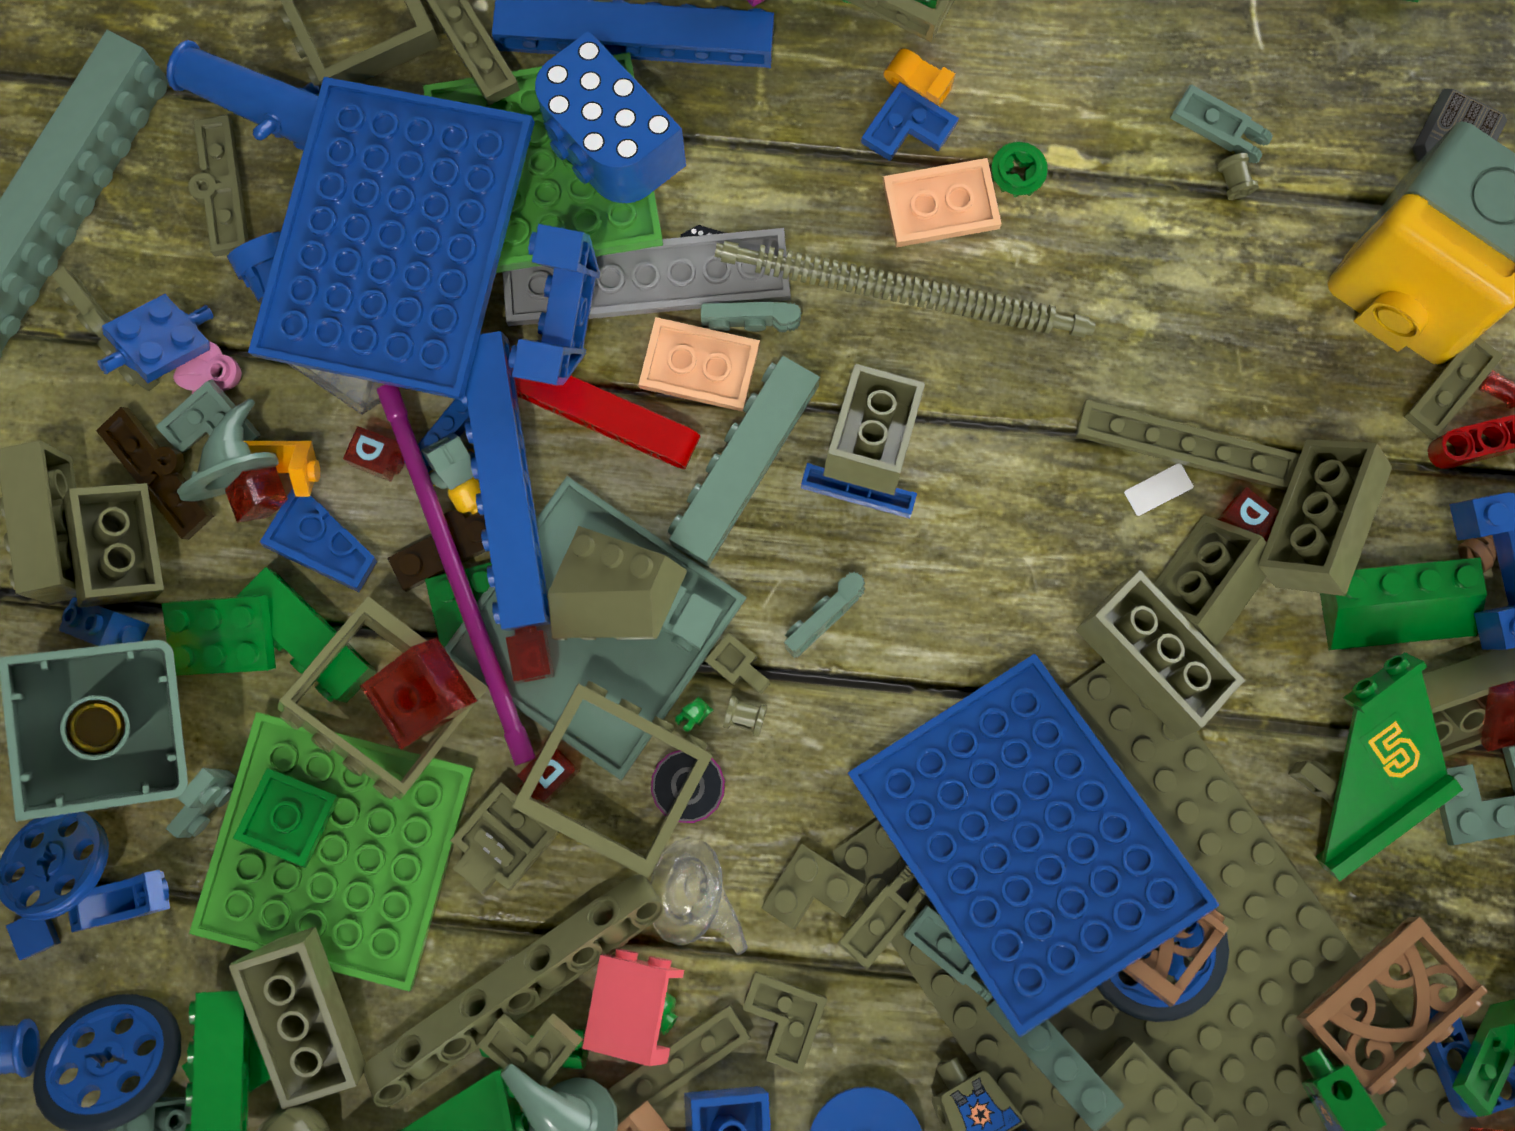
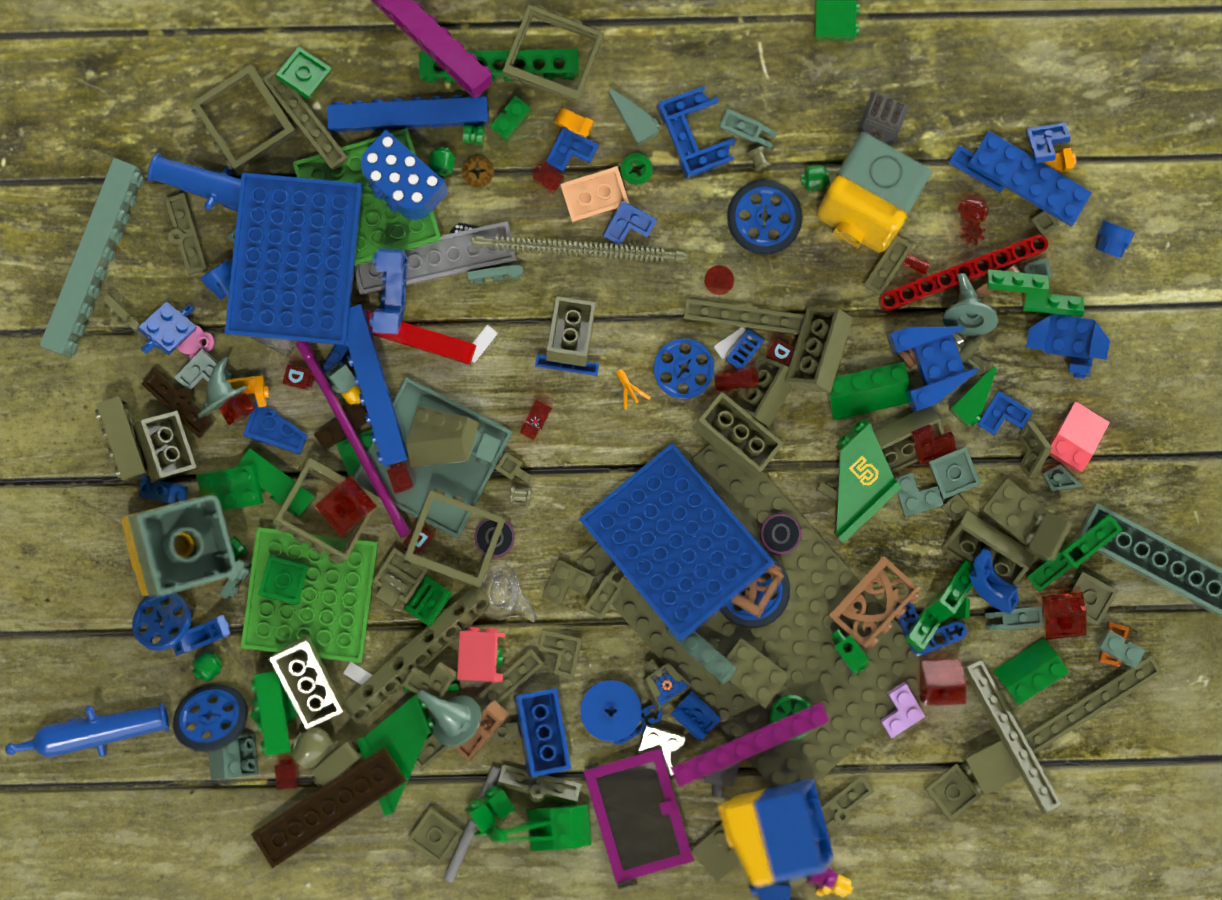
camera: 10 degrees left, 5 degrees up
blue tile [6,918,61,960] -> none
light nougat plate [638,317,760,412] -> none
sand green brick [668,355,820,567] -> none
green arm [675,697,714,732] -> none
sand green hinge [784,572,865,658] -> none
sand green hinge [902,904,992,1002] -> none
none -> green head [191,652,223,682]
none -> green wheel [230,536,248,561]
none -> white sticker [343,662,372,685]
none -> green plate [403,575,453,627]
none -> green head [428,147,455,178]
none -> pearl gold gear [462,155,494,188]
none -> green wheel [463,124,485,146]
none -> white sticker [472,325,498,363]
none -> green piece [490,95,532,143]
none -> clear red leg [520,400,552,441]
none -> clear red brick [533,162,564,195]
none -> blue plate [602,200,657,245]
none -> sand green slope [609,89,660,147]
none -> light orange plant [616,369,651,409]
none -> blue wedge [654,339,714,399]
none -> blue wedge [656,86,735,179]
none -> clear red piece [704,265,734,295]
none -> clear red axle [715,367,759,391]
none -> blue slope [725,329,765,373]
none -> wedge [727,180,803,255]
none -> black tile [760,514,801,554]
none -> green head [800,166,830,192]

